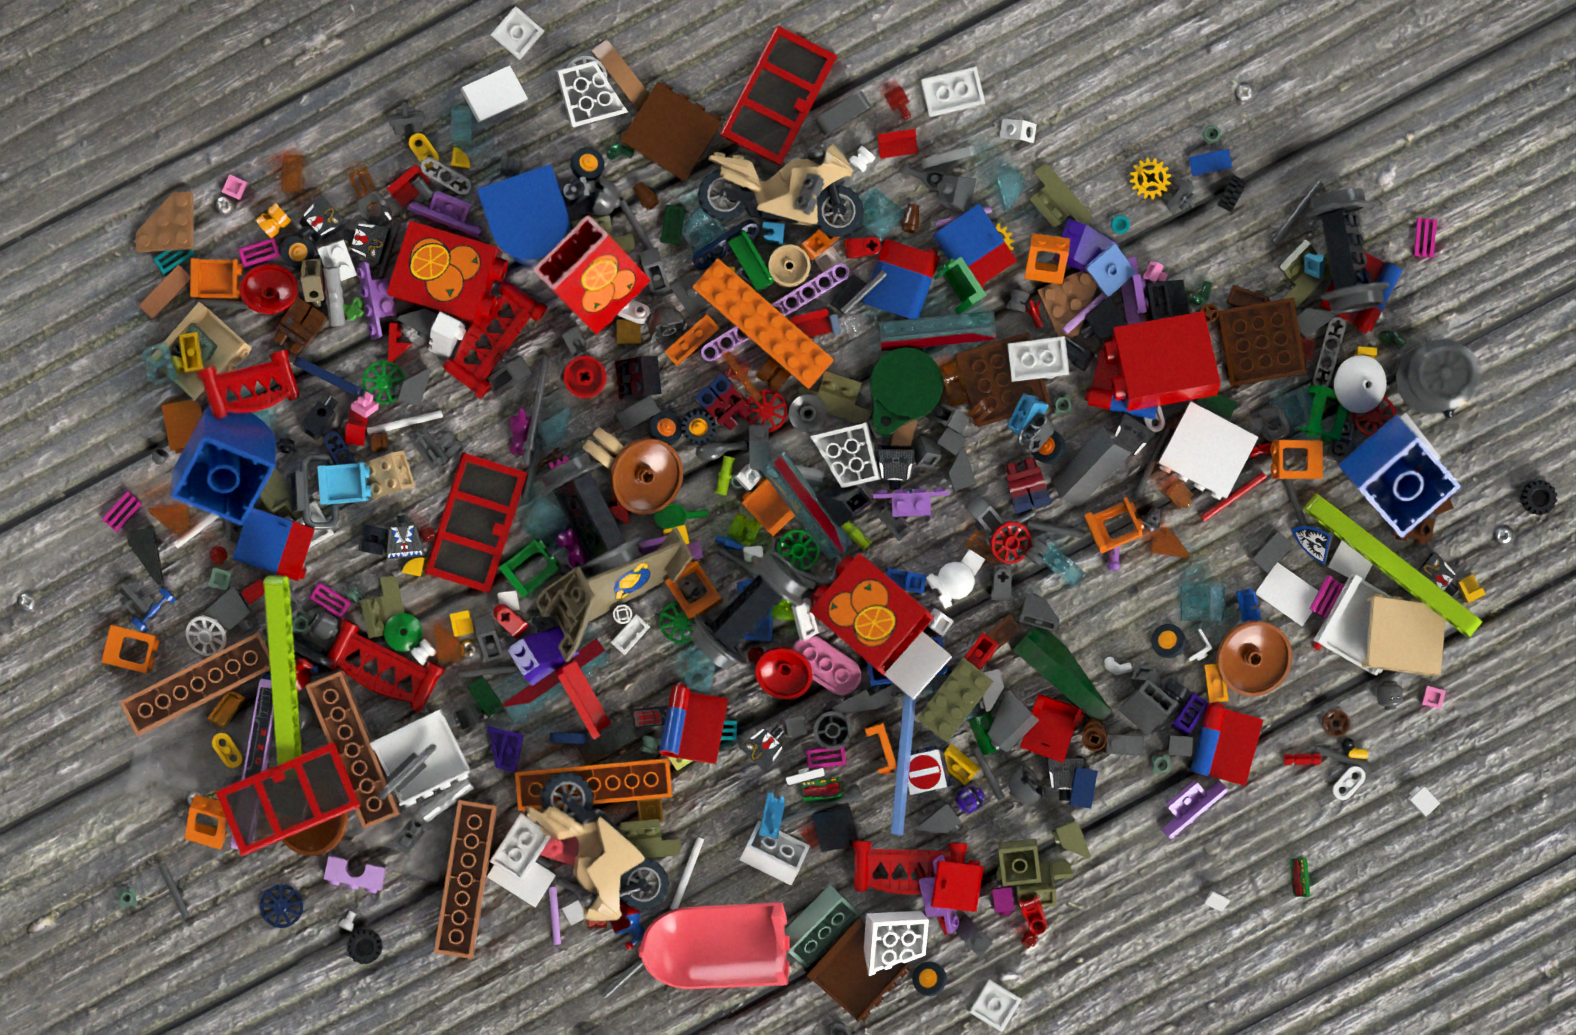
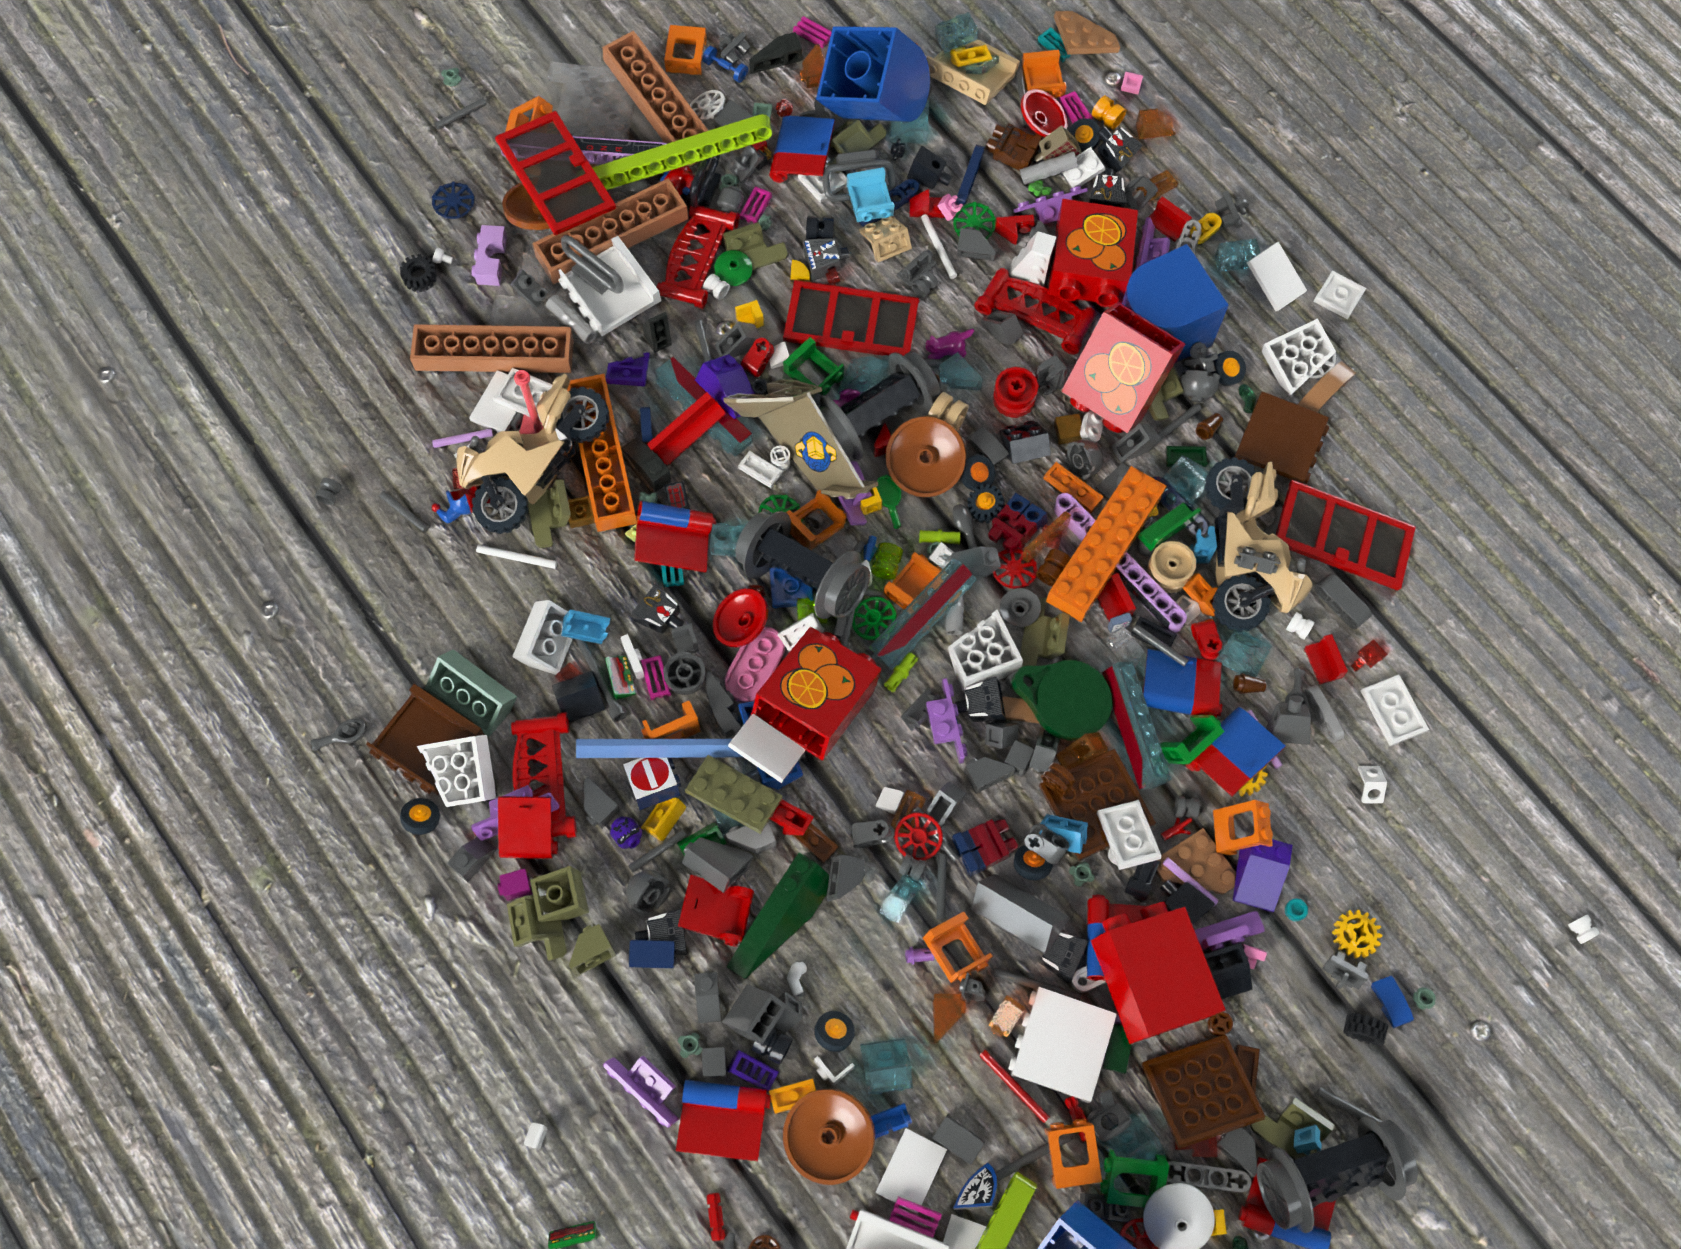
camera: 75 degrees right, 20 degrees down
nougat tile [138,265,191,319] -> none
white bar [173,513,220,548] -> none
red piece [196,349,300,419] -> none
pearl gold tile [207,690,246,730] -> none
yellow plate [212,733,243,768] -> none
reddish brown wheel [371,432,389,452] -> none
dark grey pin [411,176,434,201] -> none
clear orange slope [434,624,466,663] -> none
yellow tile [451,147,470,169] -> none
dark green tile [467,676,504,718] -> none
dark grey bar [522,356,550,467] -> none
coral panel [638,902,790,989] -> none
black slope [816,482,872,527] -> none
blue slope [886,568,927,594] -> none
white tile [926,562,975,609] -> none
white slope [928,608,954,637] -> none
white tile [969,979,1022,1032] -> none
clear light blue slope [995,170,1026,215] -> none
red piece [1019,895,1047,934] -> none
clear red plate [1021,930,1038,949] -> none
olive plate [1030,164,1092,228] -> none
reddish brown wheel [1081,719,1107,751] -> none
medium blue plate [1084,243,1136,297] -> none
clear green arm [1189,281,1212,305] -> none

